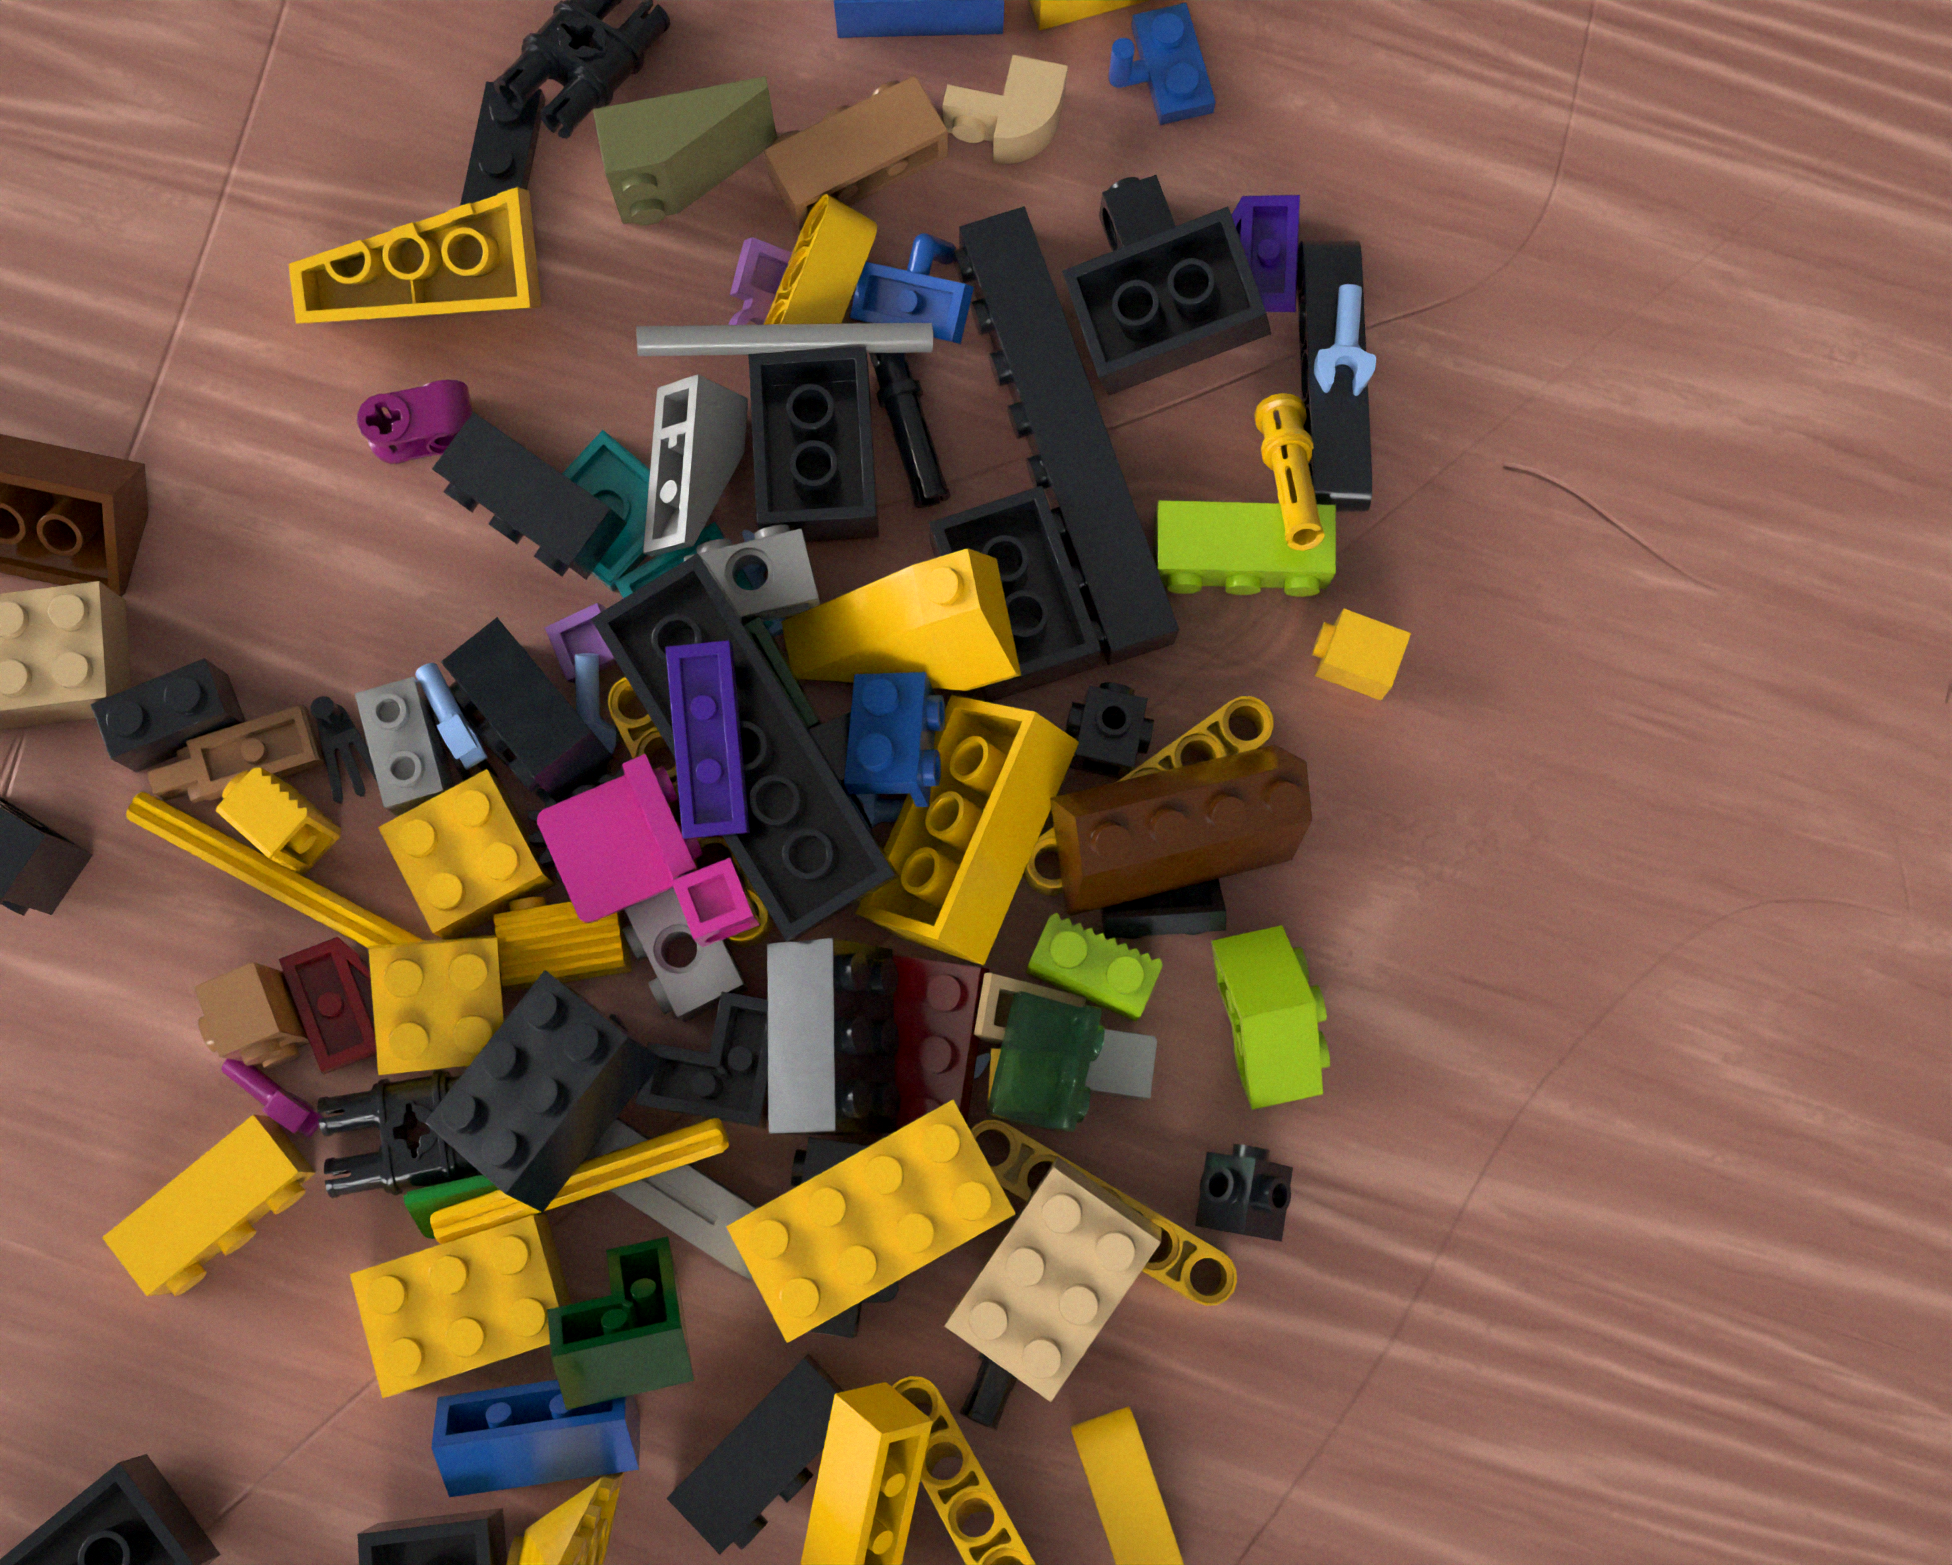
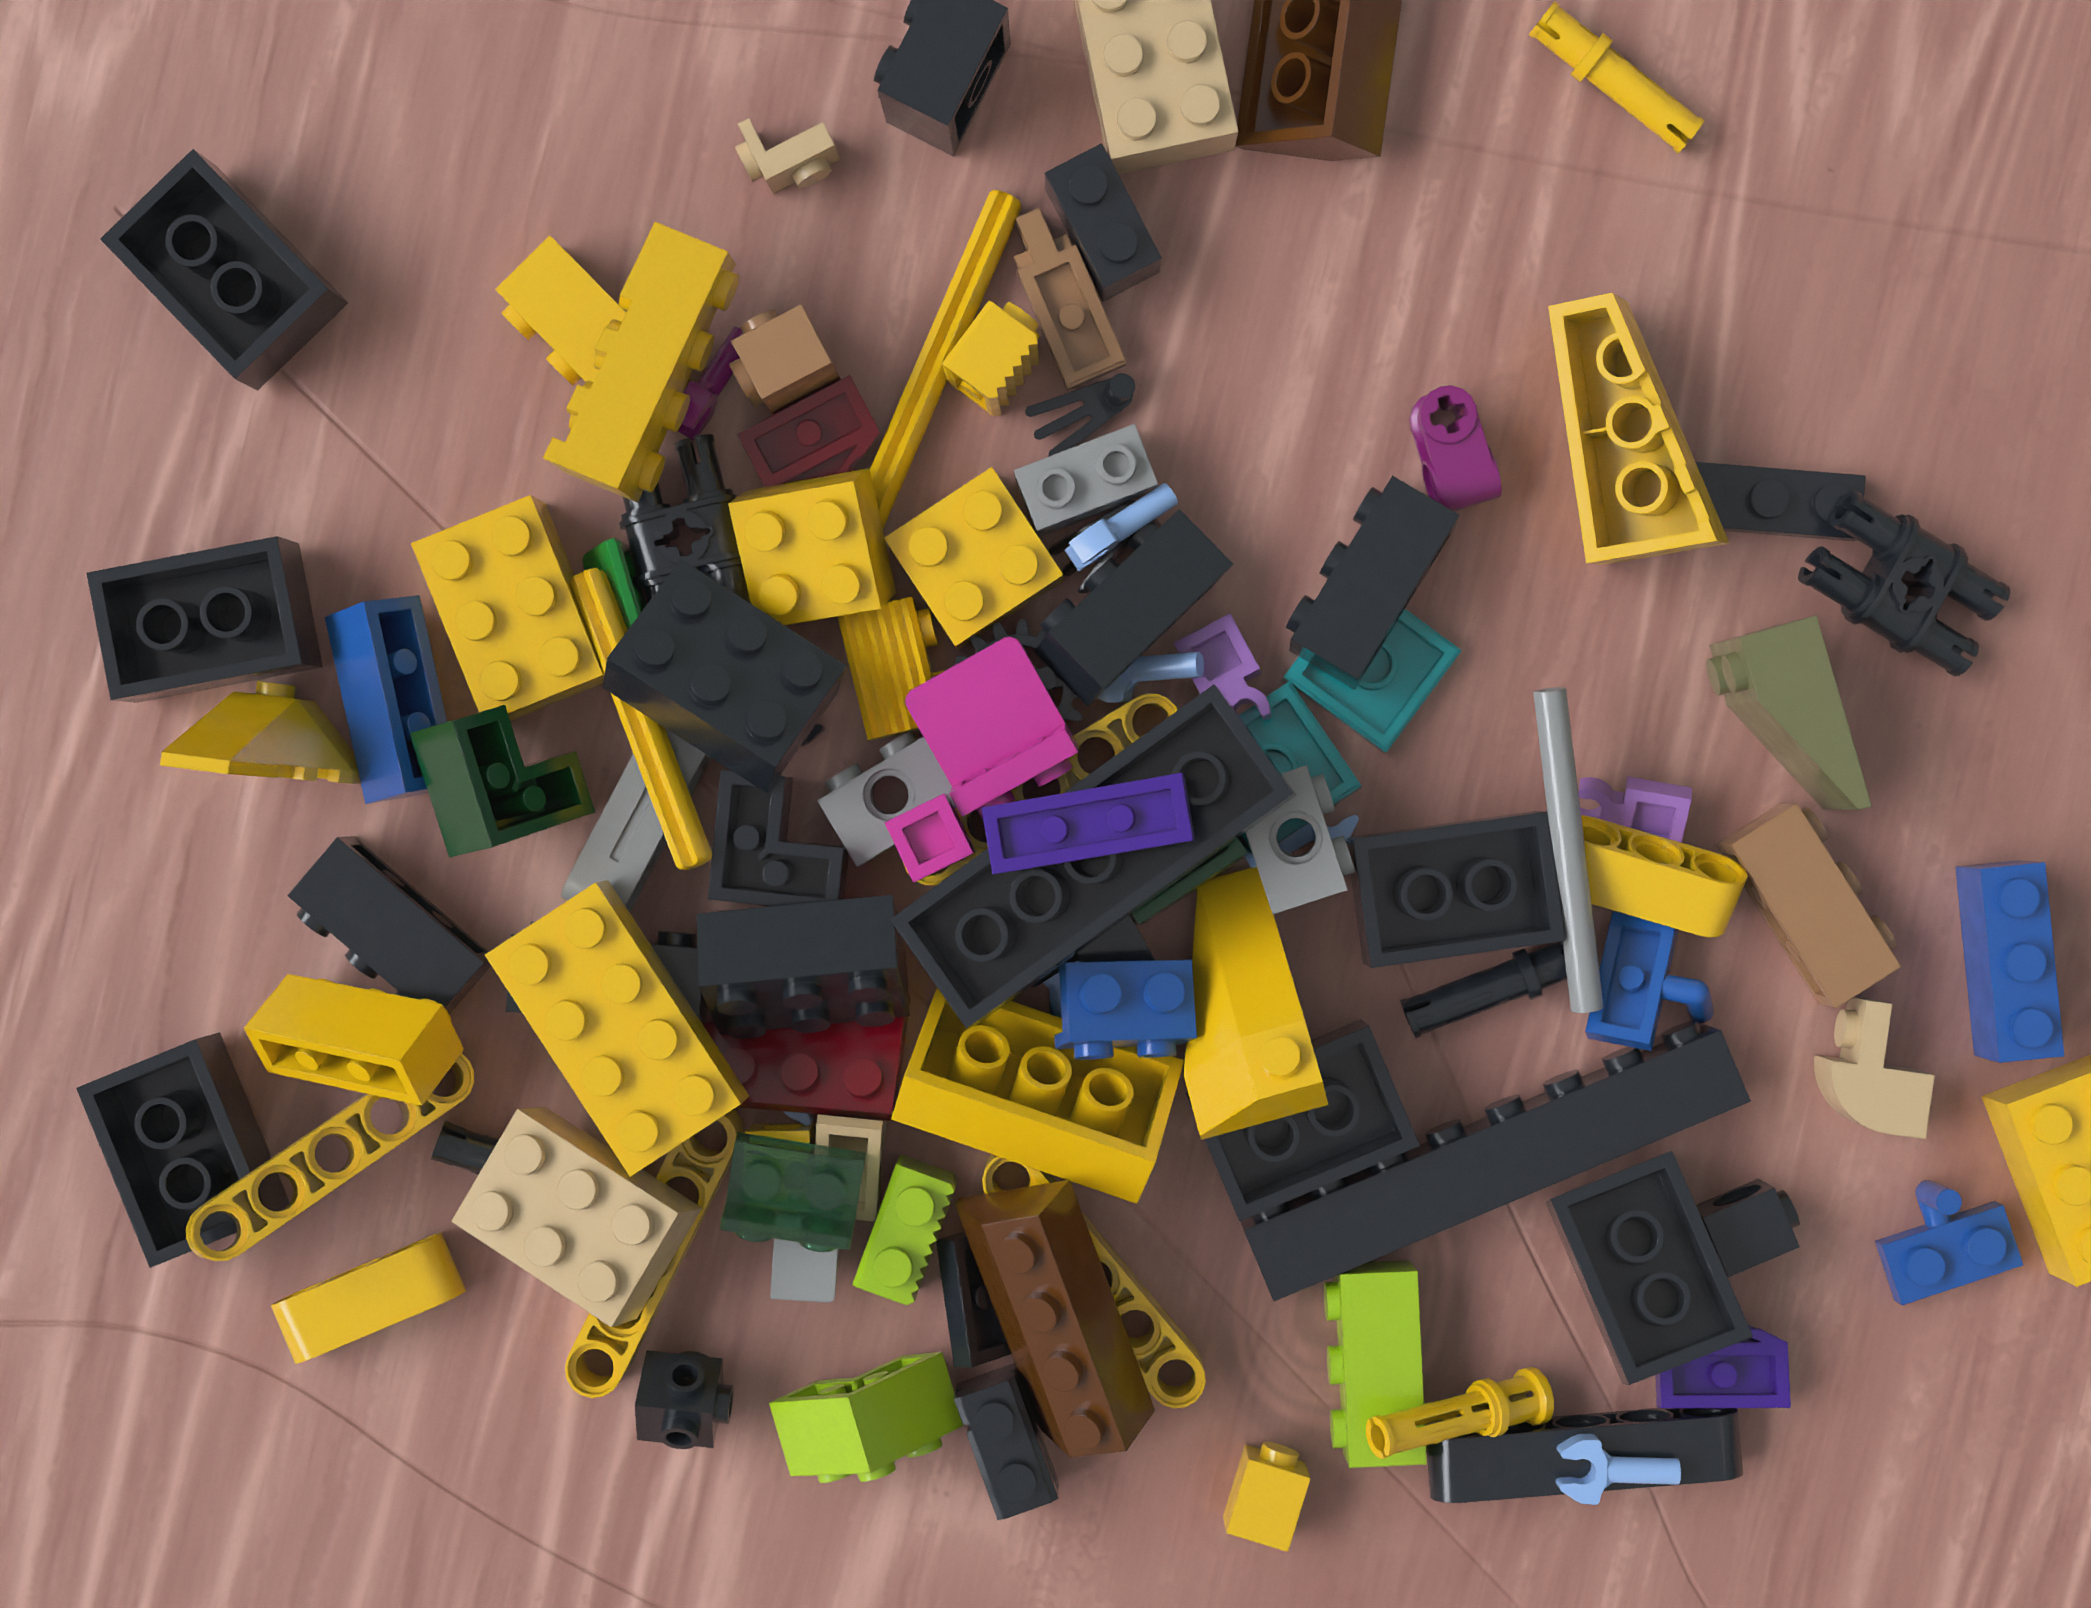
camera: 85 degrees right, 10 degrees up
light grey slope [643,374,748,557] -> none
black brick [1065,682,1154,779] -> none
none -> yellow wedge [543,222,739,503]
none -> tan bracket [735,118,840,194]
none -> black brick [954,1363,1059,1520]
none -> yellow pin [1529,1,1705,154]

